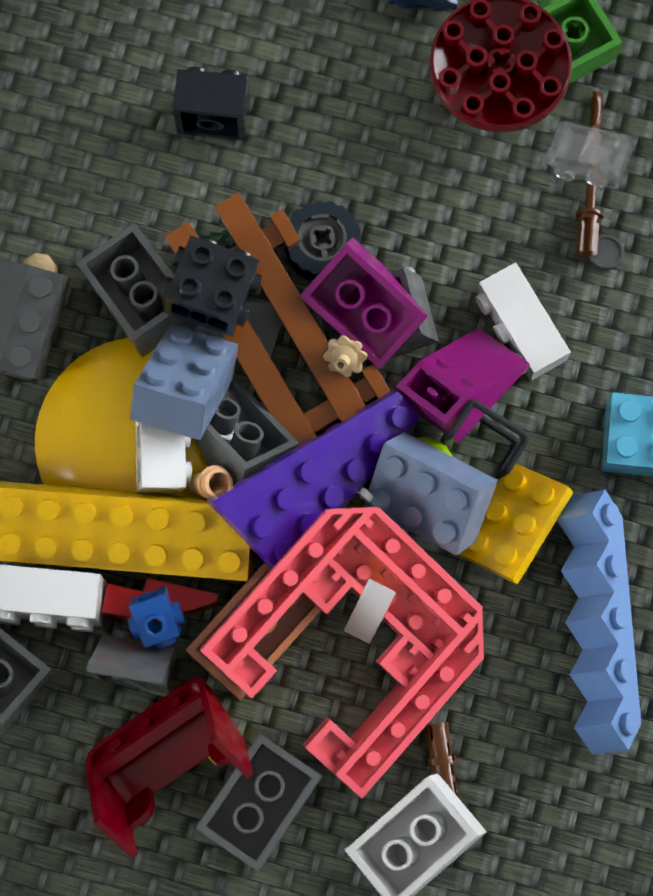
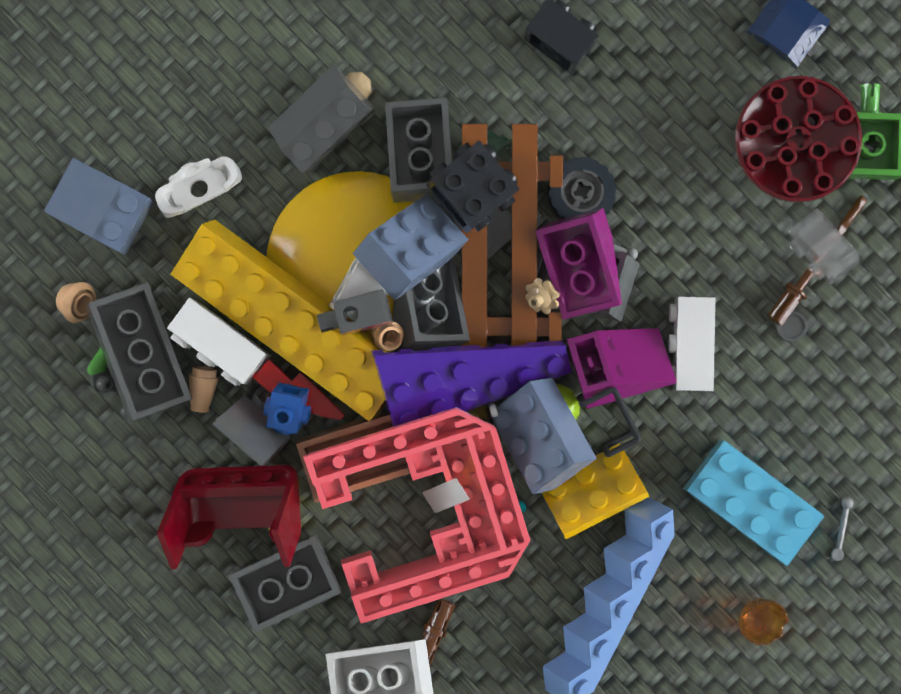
camera: 30 degrees right, 10 degrees up
none -> light nougat cone [188,366,219,413]
none -> dark grey torso [317,289,393,335]

